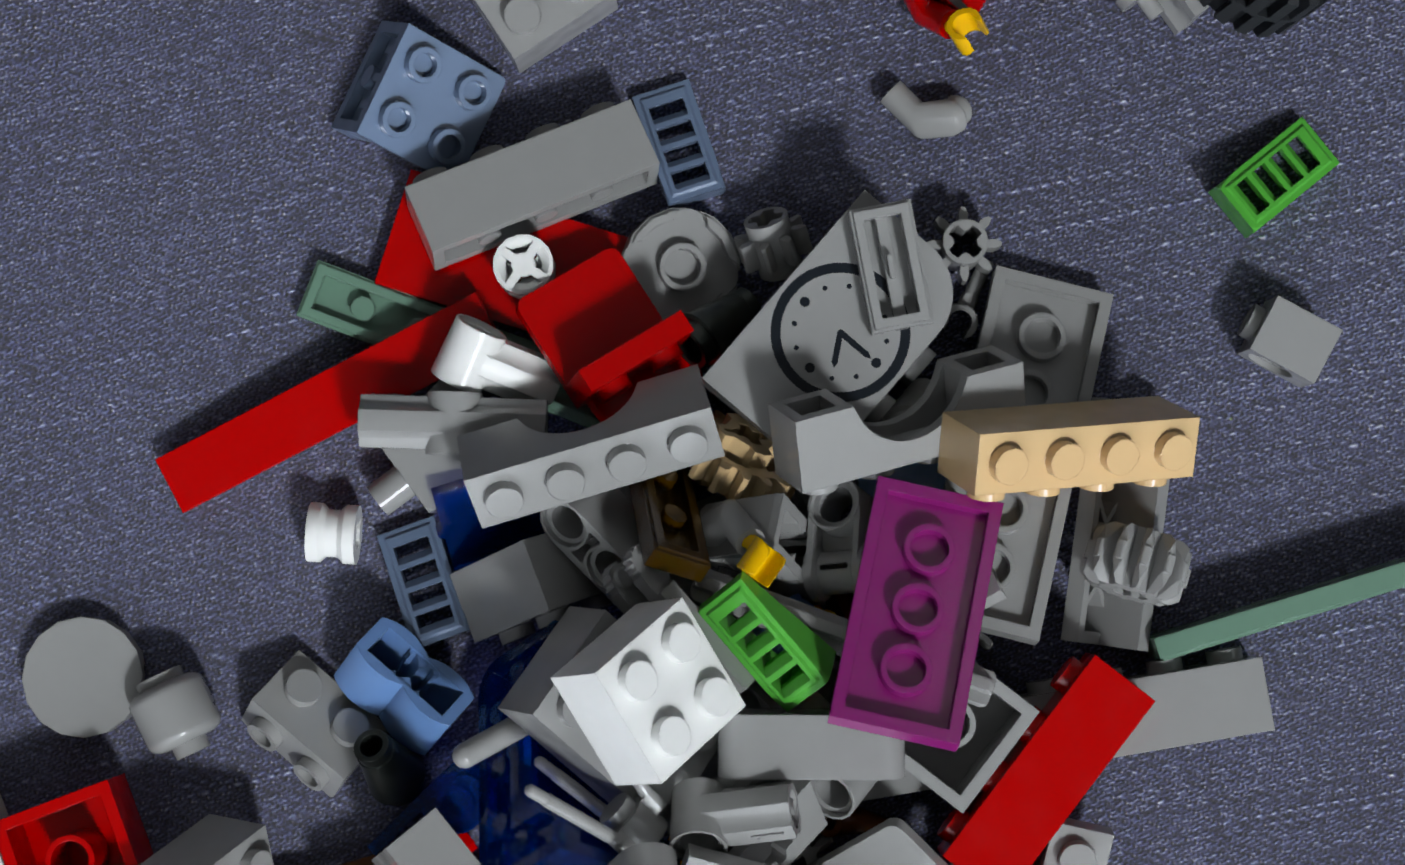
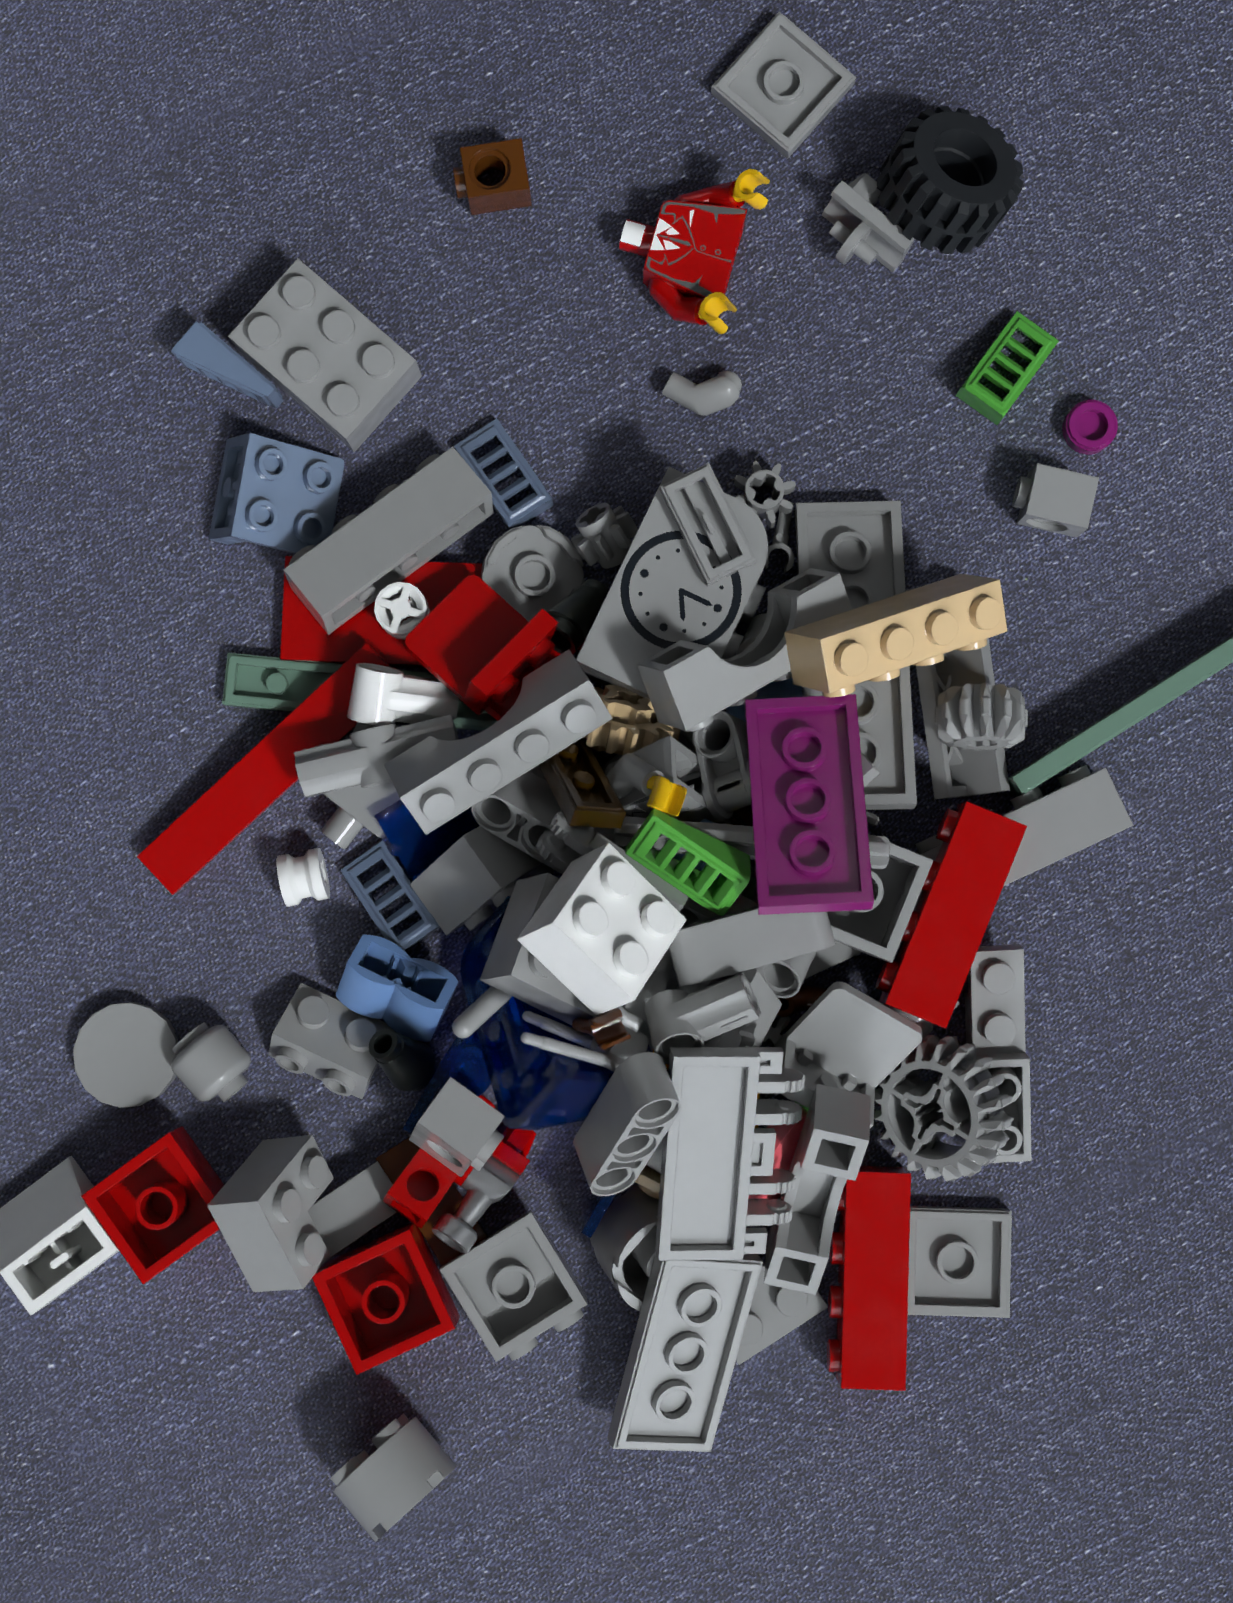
camera: 10 degrees left, 0 degrees up
none -> reddish brown hand [572,1007,631,1050]
none -> magenta tile [1062,400,1118,455]

